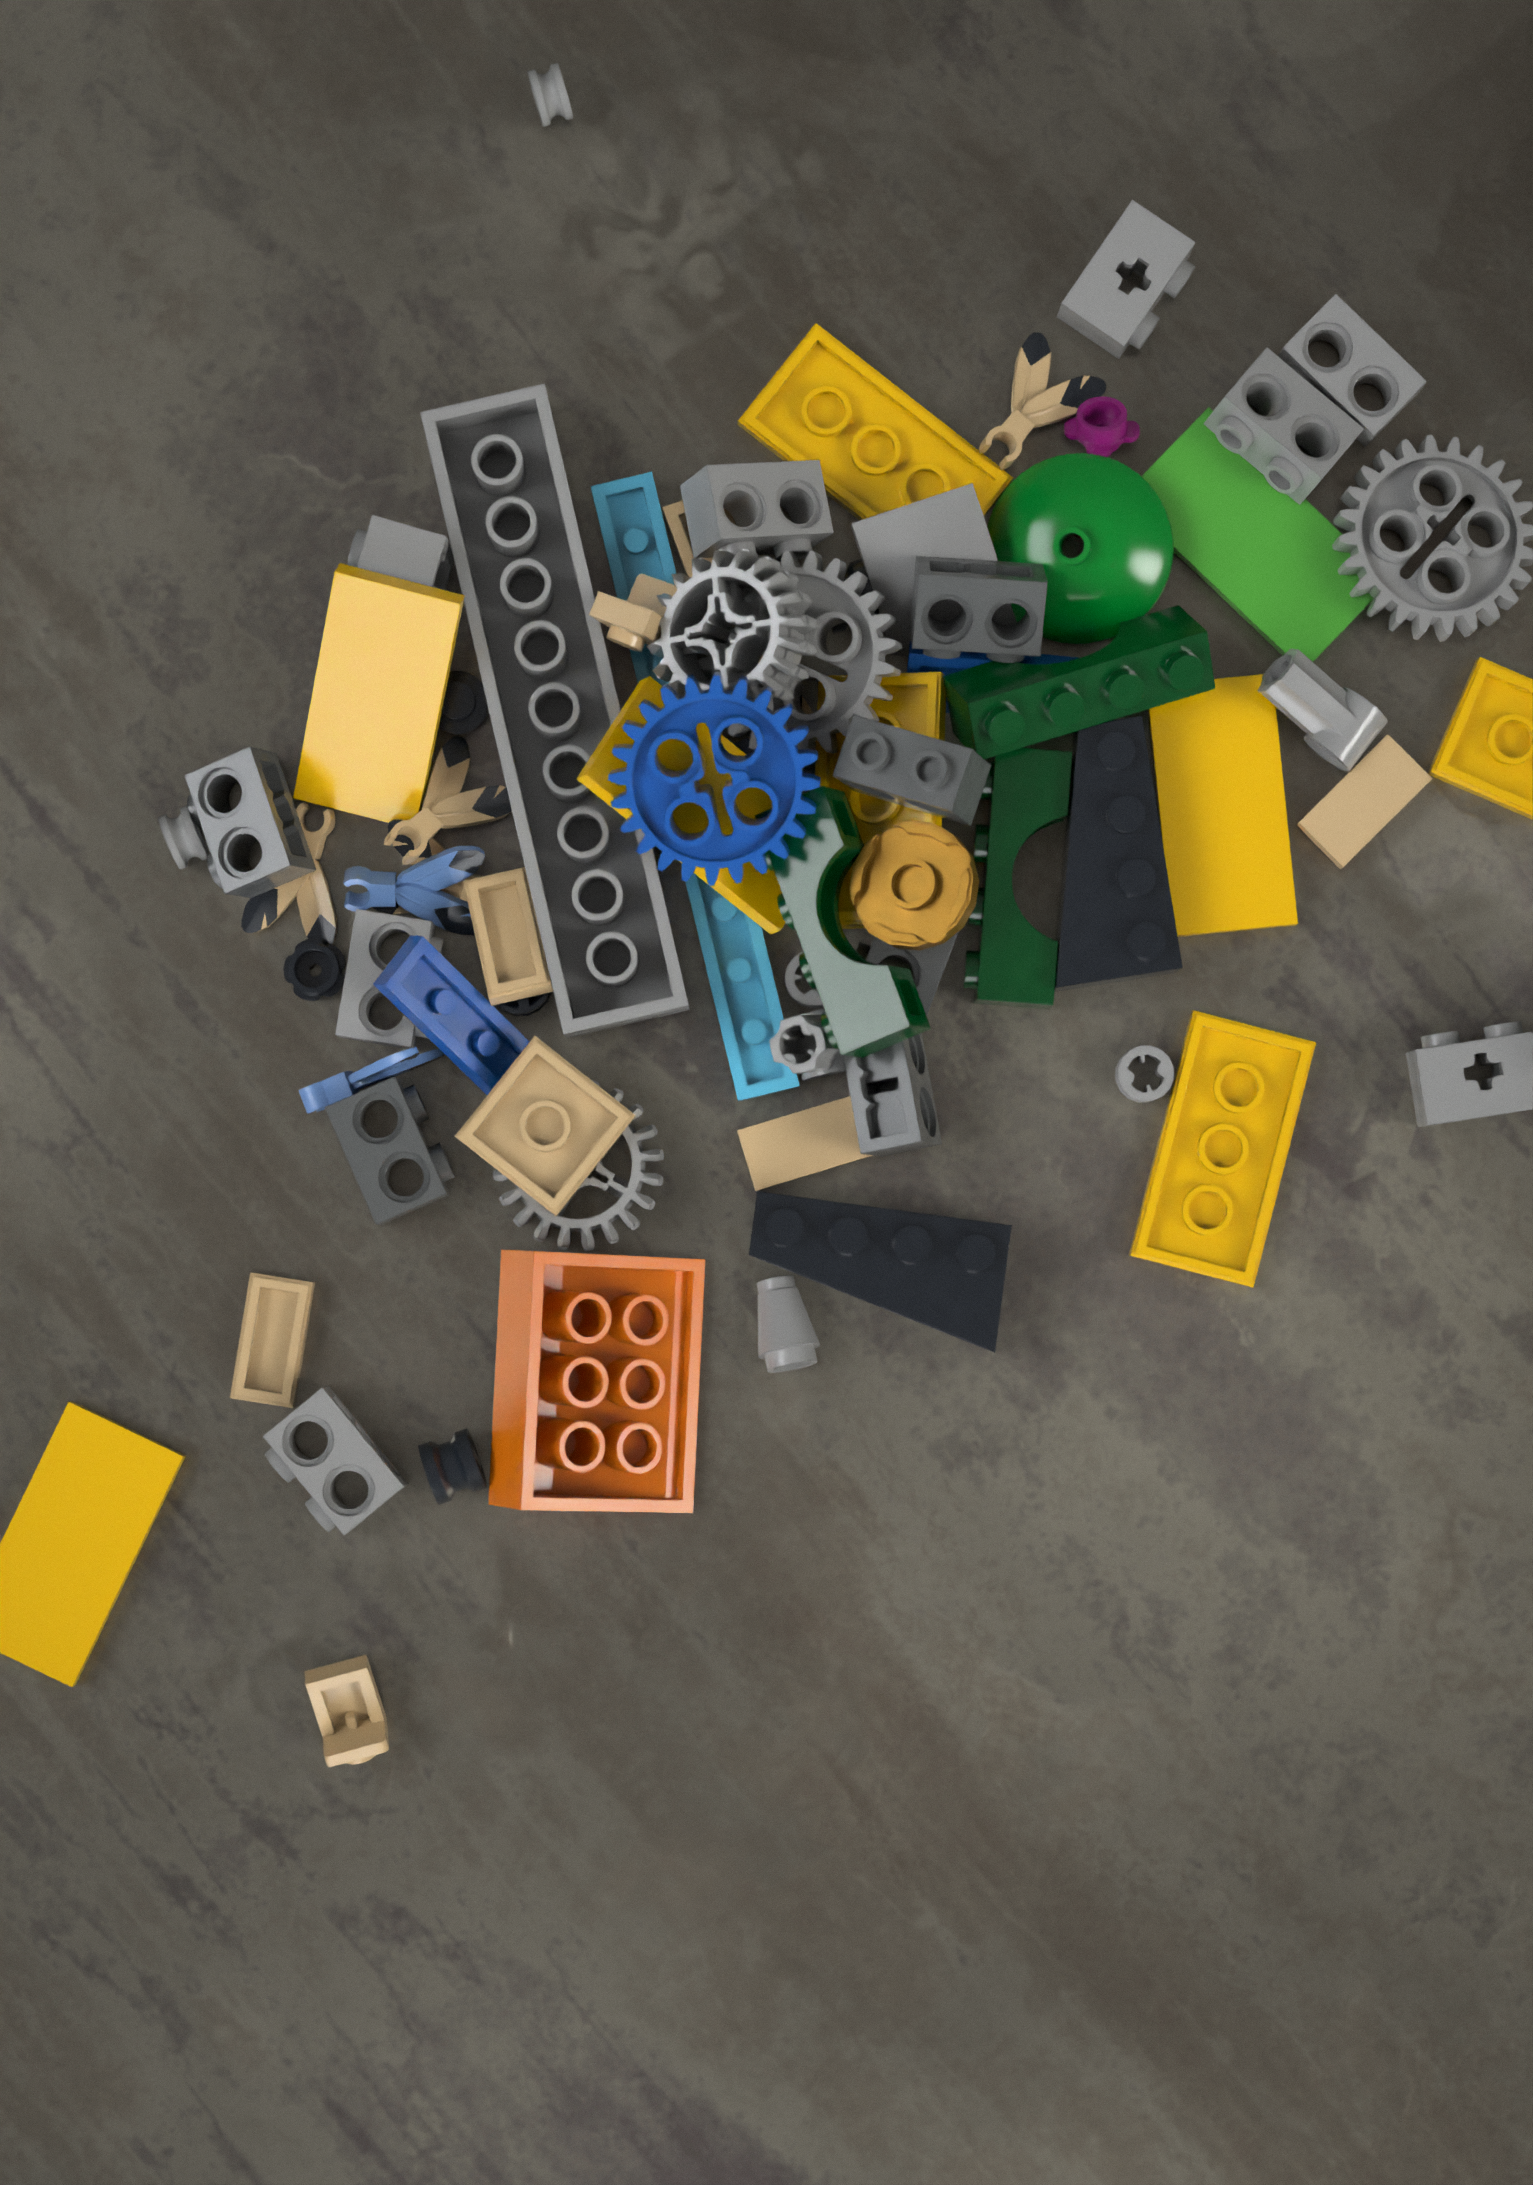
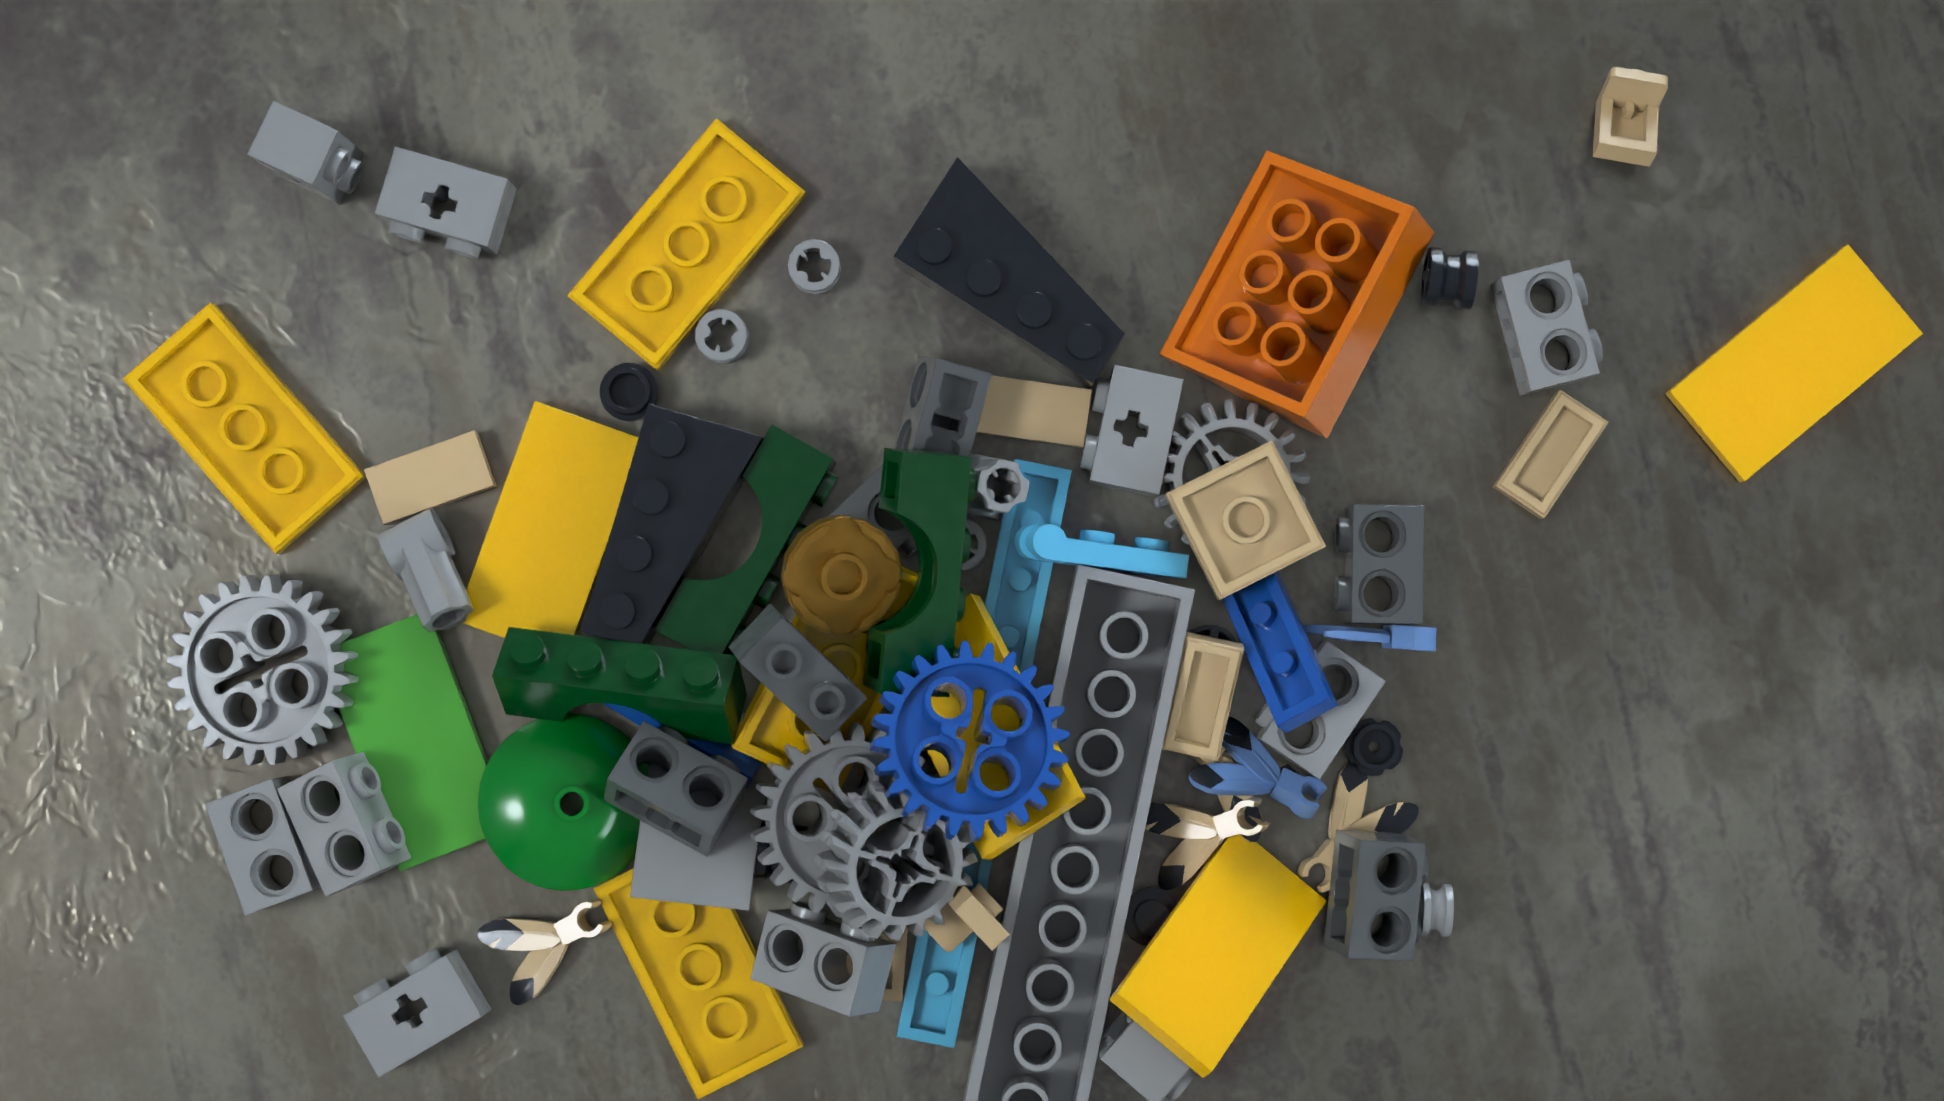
camera: 150 degrees left, 0 degrees up
light grey cone [757,1275,820,1373] -> none
magenta plate [1064,396,1140,457] -> none
none -> black plate [599,363,659,422]
none -> light grey bush [788,239,841,295]
none -> medium azure plate [1014,524,1189,578]
none -> light grey brick [1080,365,1184,498]

